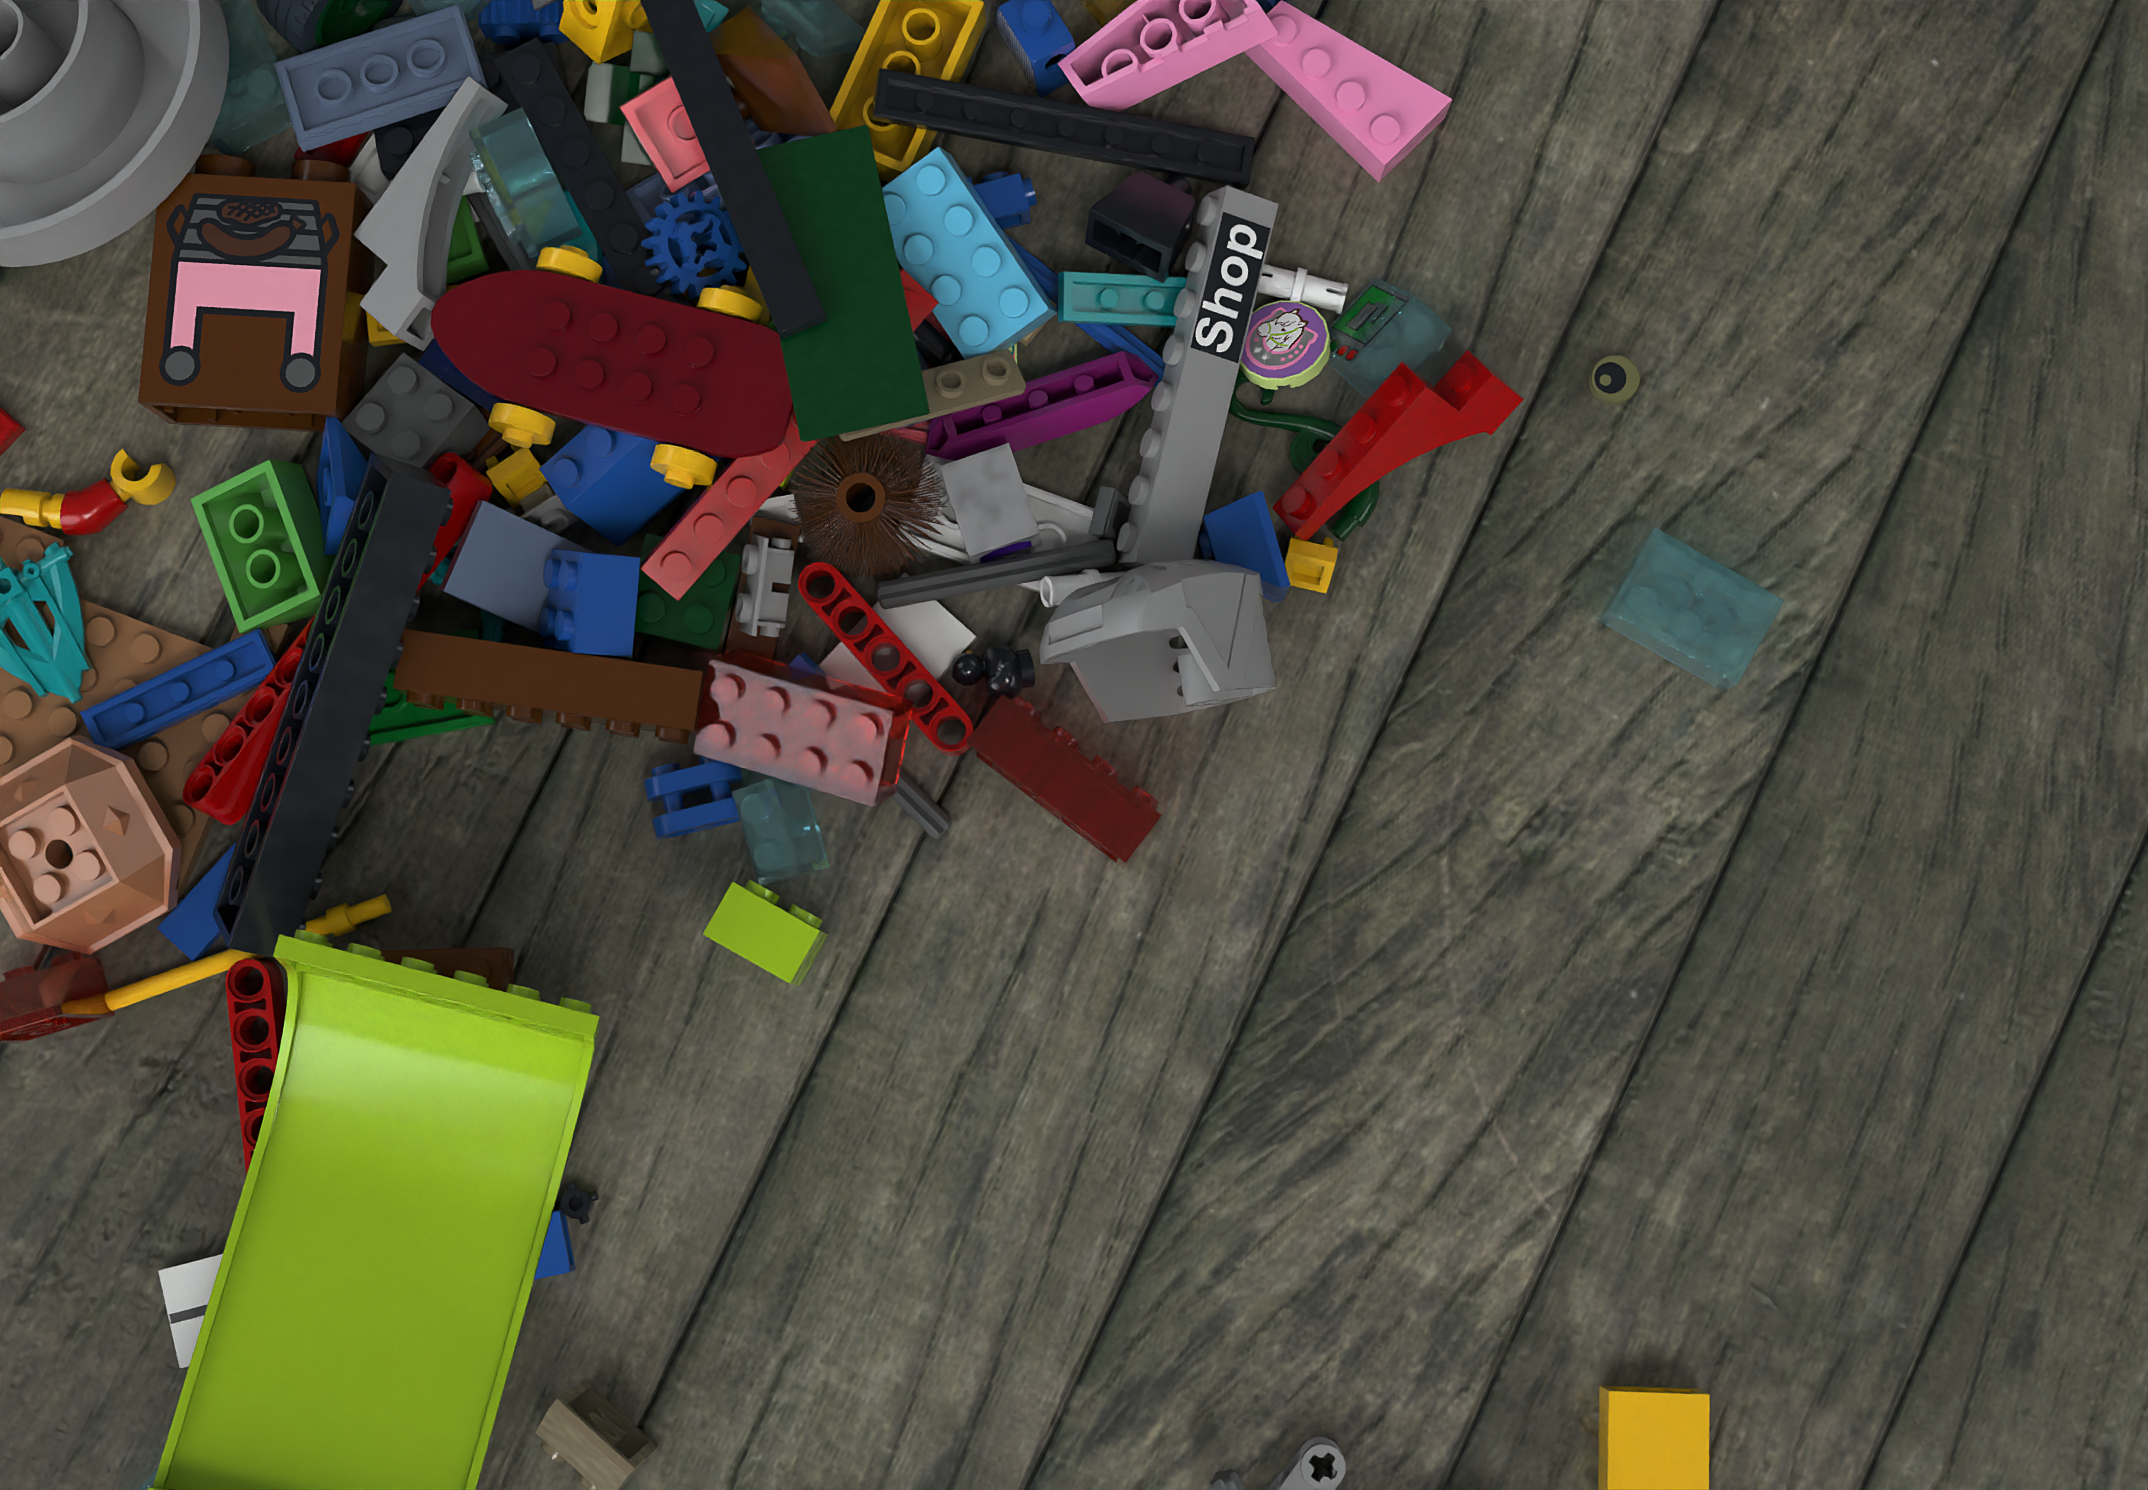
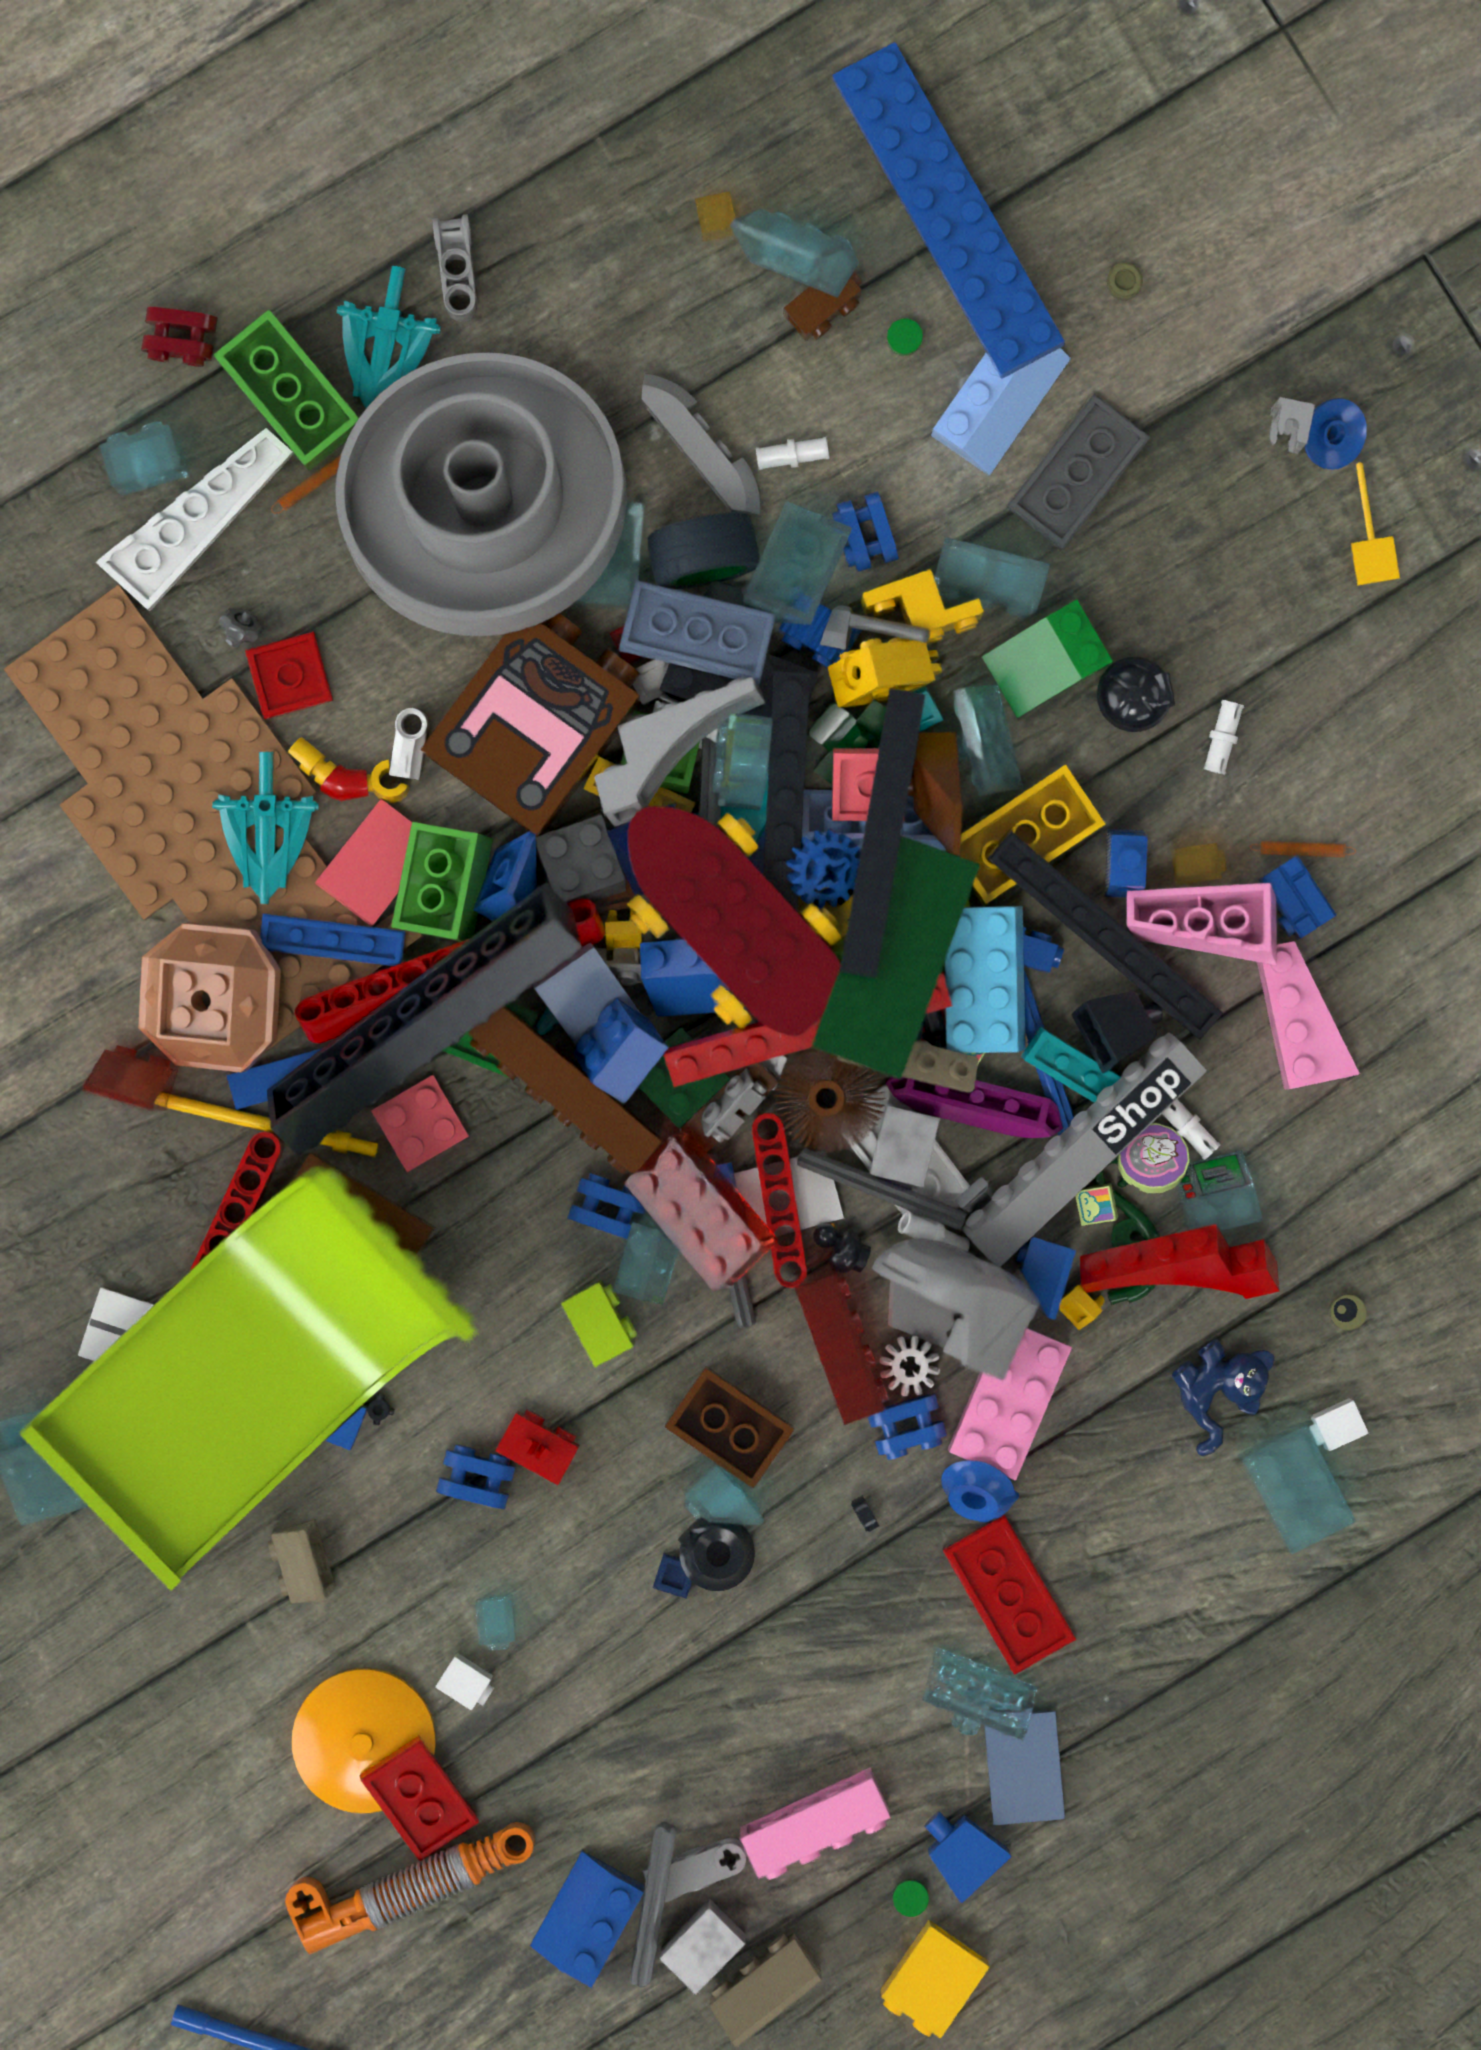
camera: 35 degrees right, 5 degrees up
none -> coral tile [315,799,412,927]
none -> coral plate [371,1075,470,1172]
none -> white piece [389,708,430,780]
none -> white brick [435,1653,494,1711]
none -> blue brick [436,1444,516,1509]
none -> clear light blue brick [475,1595,517,1650]
none -> red brick [495,1409,580,1485]
none -> dark blue tile [653,1553,692,1599]
none -> reddish brown brick [665,1366,795,1489]
none -> black piece [678,1515,755,1591]
none -> clear light blue slope [684,1462,765,1525]
none -> bright pink brick [740,1767,890,1880]
none -> black tile [851,1495,880,1532]
none -> blue brick [866,1393,947,1460]
none -> white gear [879,1335,940,1396]
none -> green tile [893,1879,929,1917]
none -> clear light blue plate [922,1647,1038,1740]
none -> blue torso [924,1811,1012,1903]
none -> blue piece [941,1461,1020,1522]
none -> red tile [942,1514,1076,1675]
none -> bright pink brick [948,1328,1072,1480]
none -> sand blue tile [983,1710,1065,1825]
none -> tile [1075,1183,1118,1226]
none -> dark blue animal [1172,1339,1275,1457]
none -> white brick [1309,1398,1369,1451]

